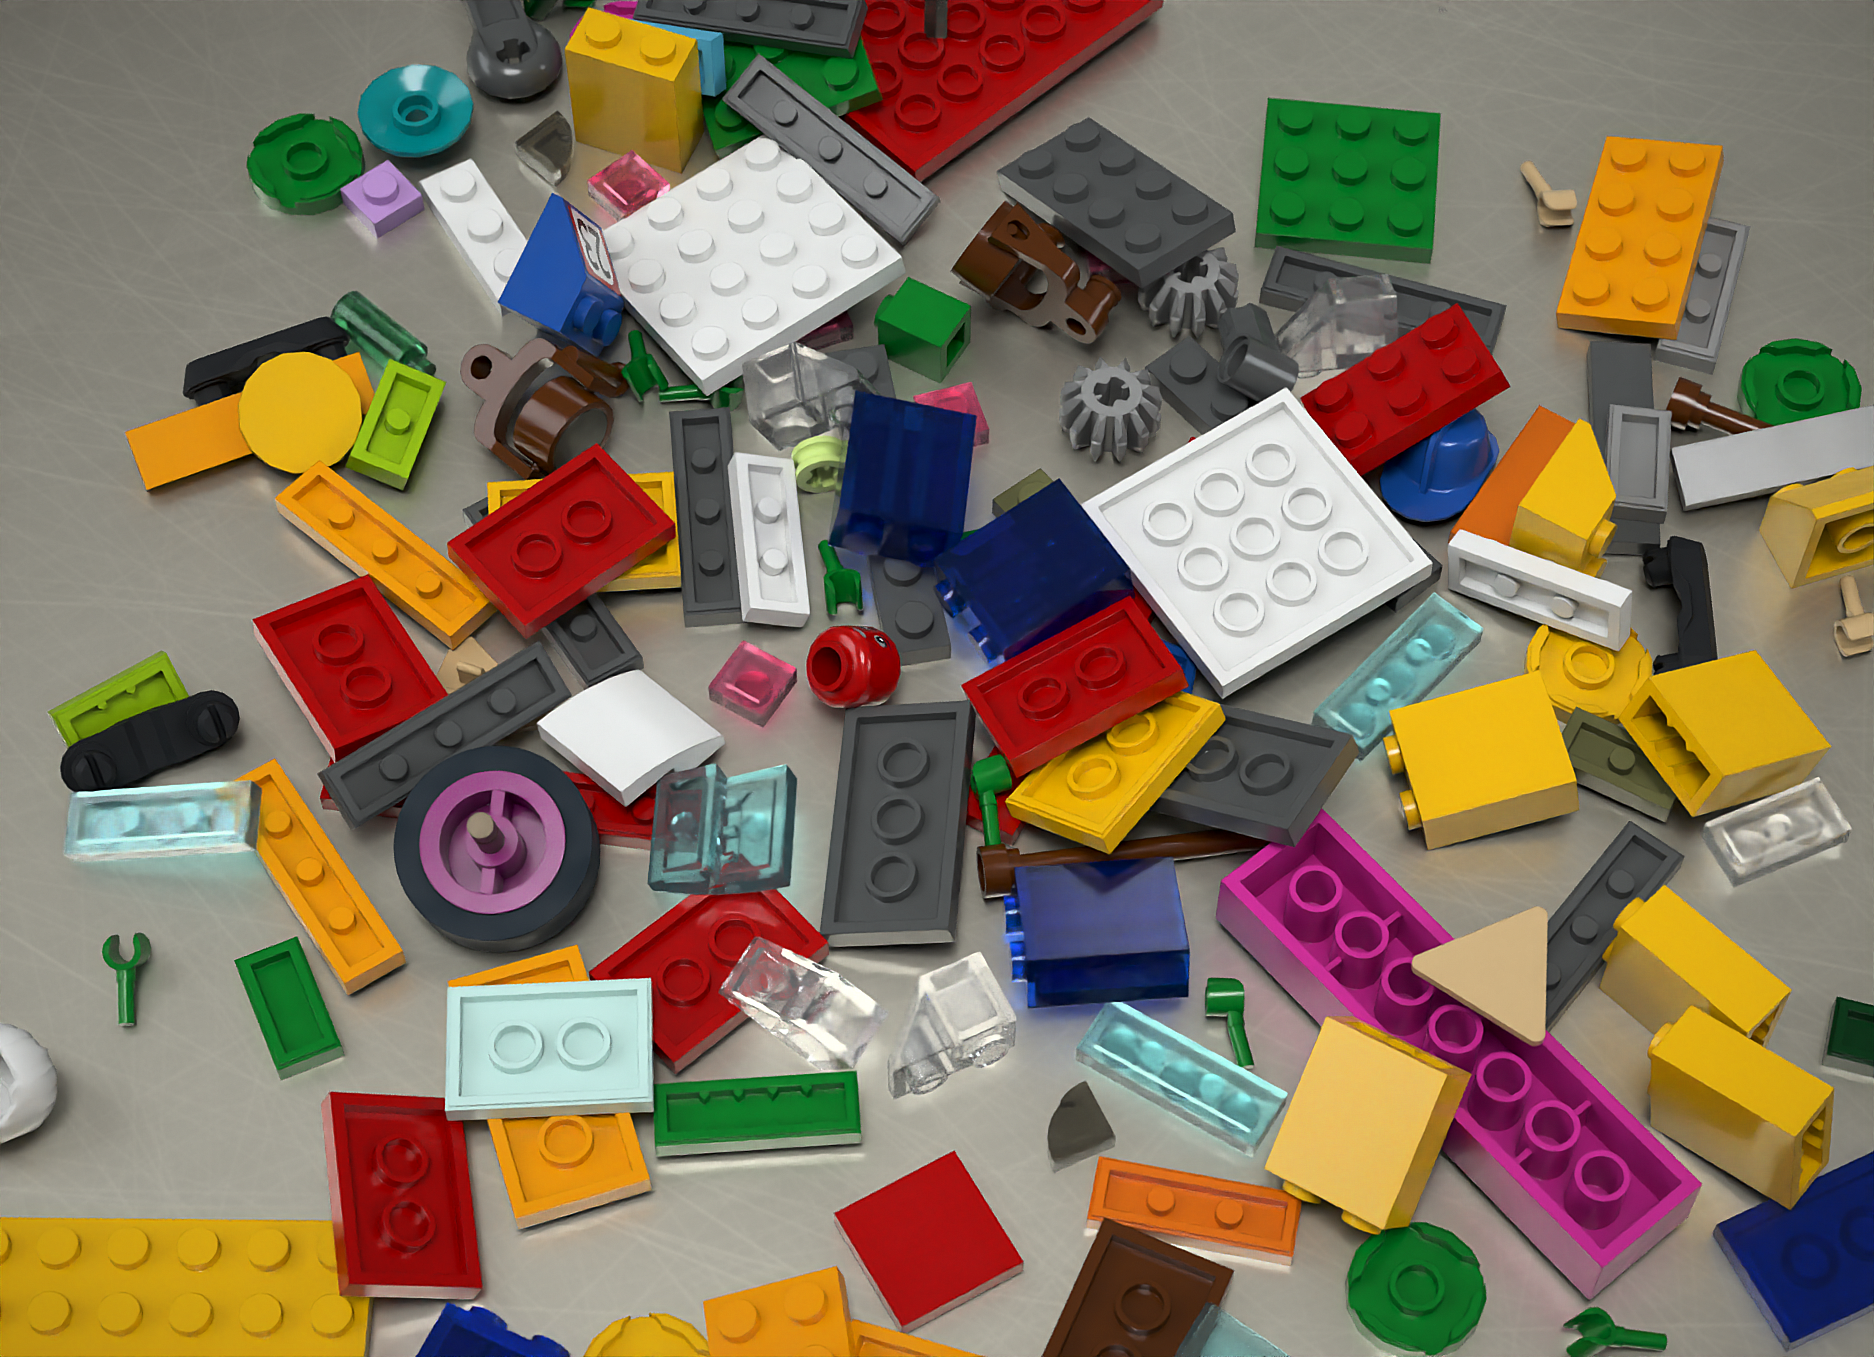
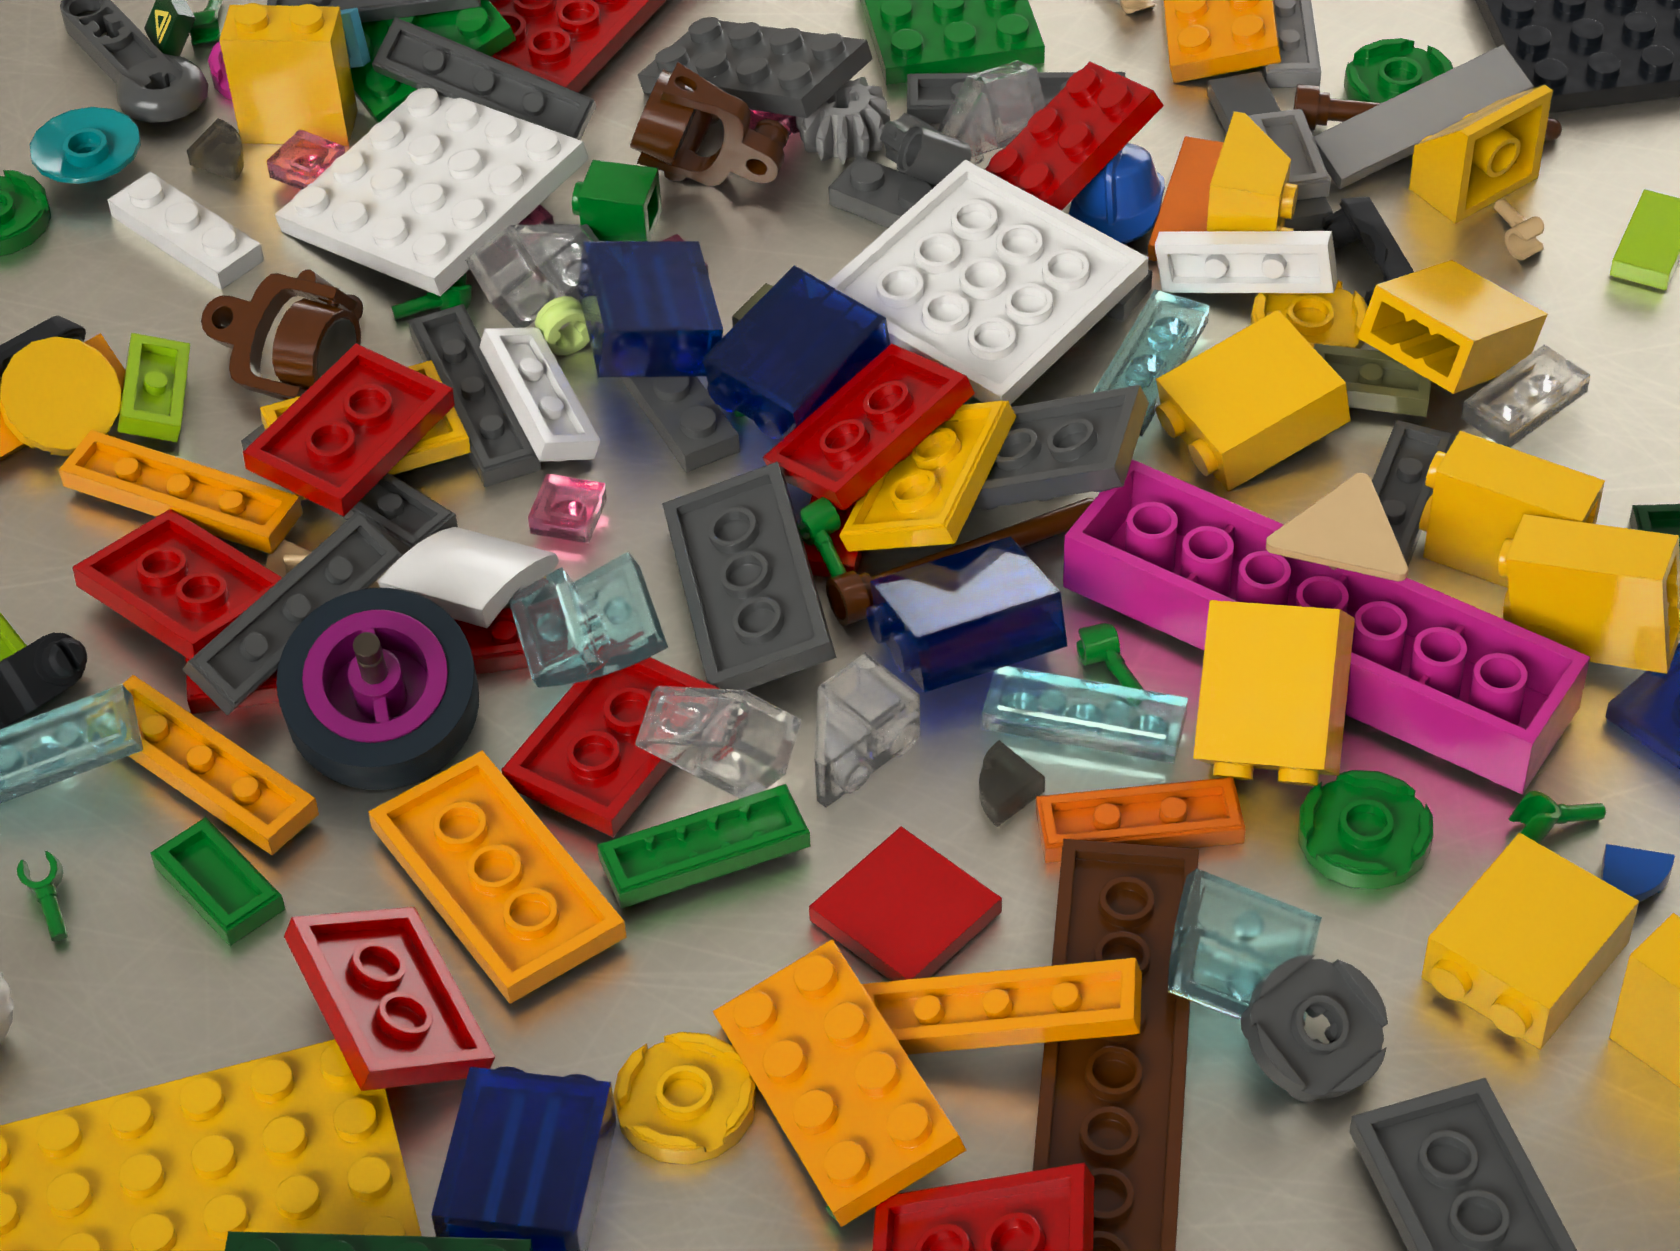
camera: 15 degrees left, 10 degrees down
clear green cylinder [330,291,436,376] -> none
lavender plate [340,160,425,239] -> none
light aqua tile [445,978,654,1121] -> none
blue slope [497,193,625,358] -> none
green hand [621,330,669,402] -> none
red head [806,625,901,708] -> none
green hand [818,540,863,615] -> none
light grey gear [1059,357,1162,462] -> none

